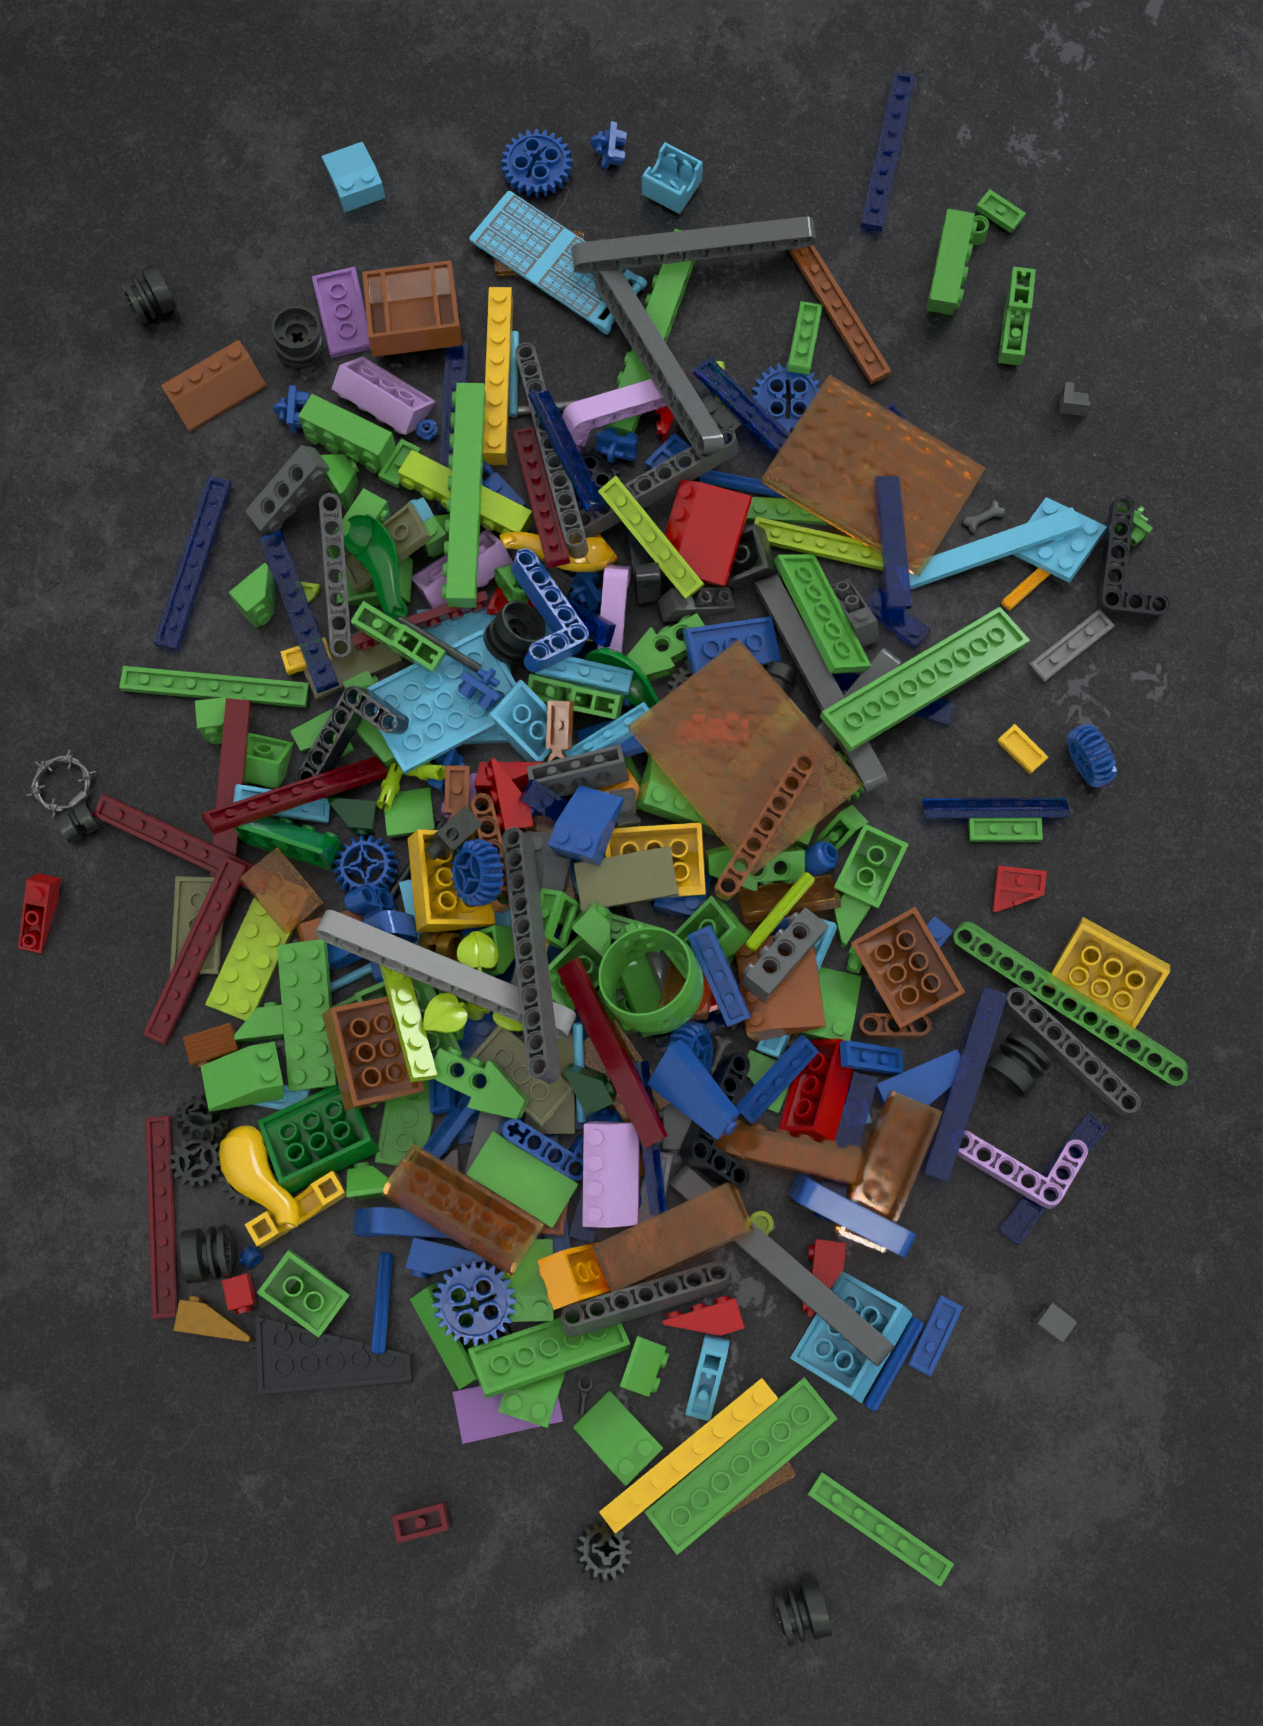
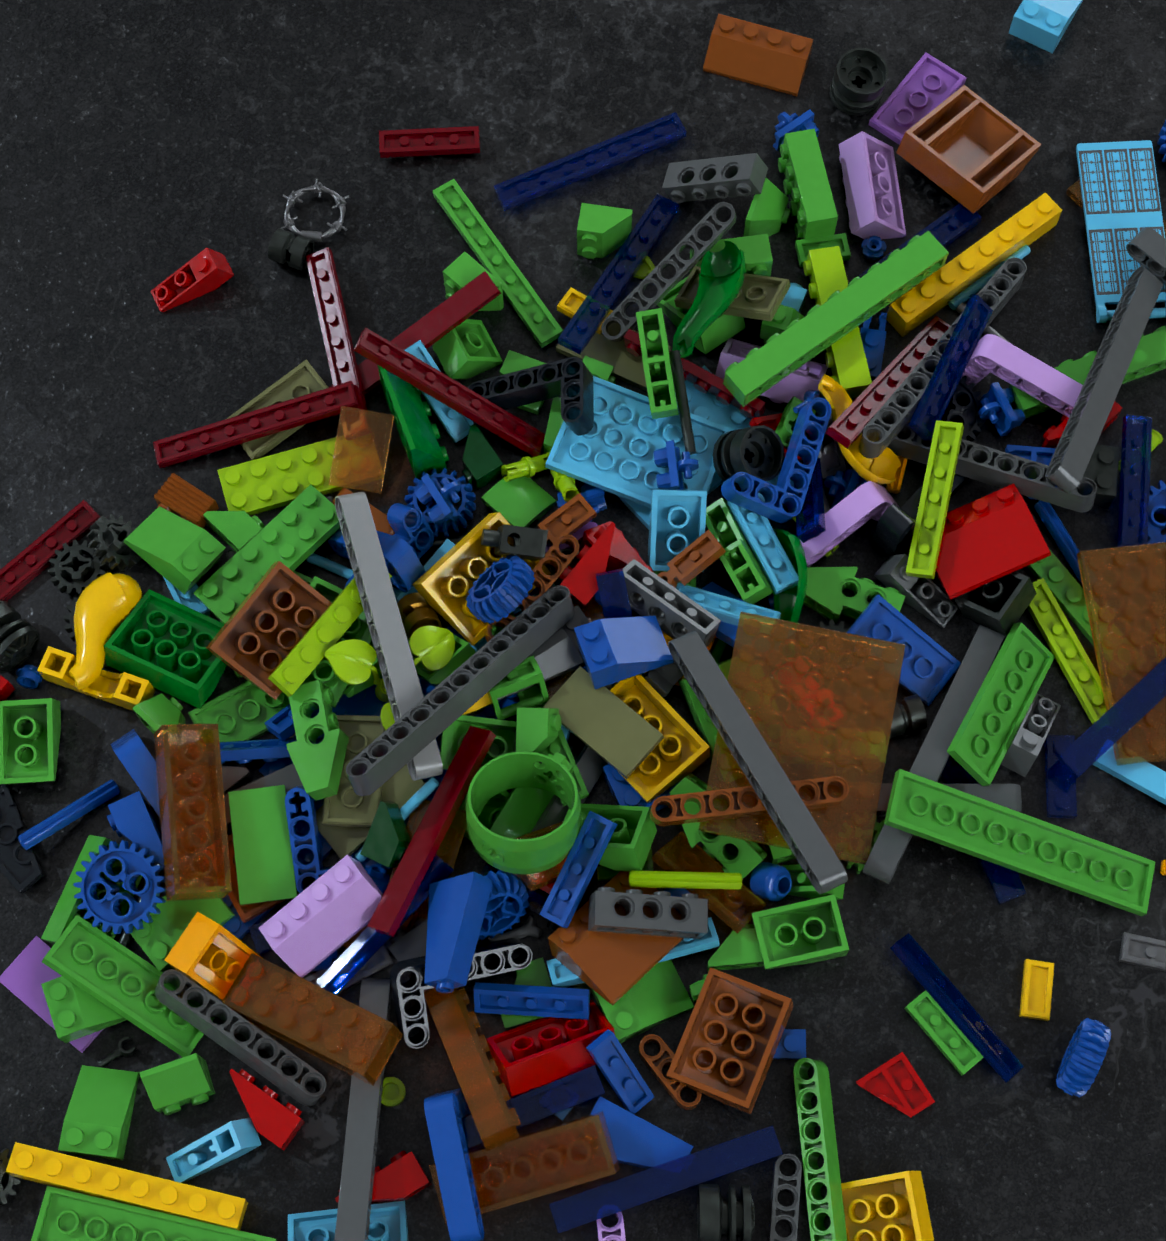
camera: 50 degrees right, 5 degrees down
none -> dark red plate [379,126,480,158]
none -> blue hips [414,473,462,525]
none -> dark grey beam [668,630,848,895]
none -> blue hand [793,390,819,413]

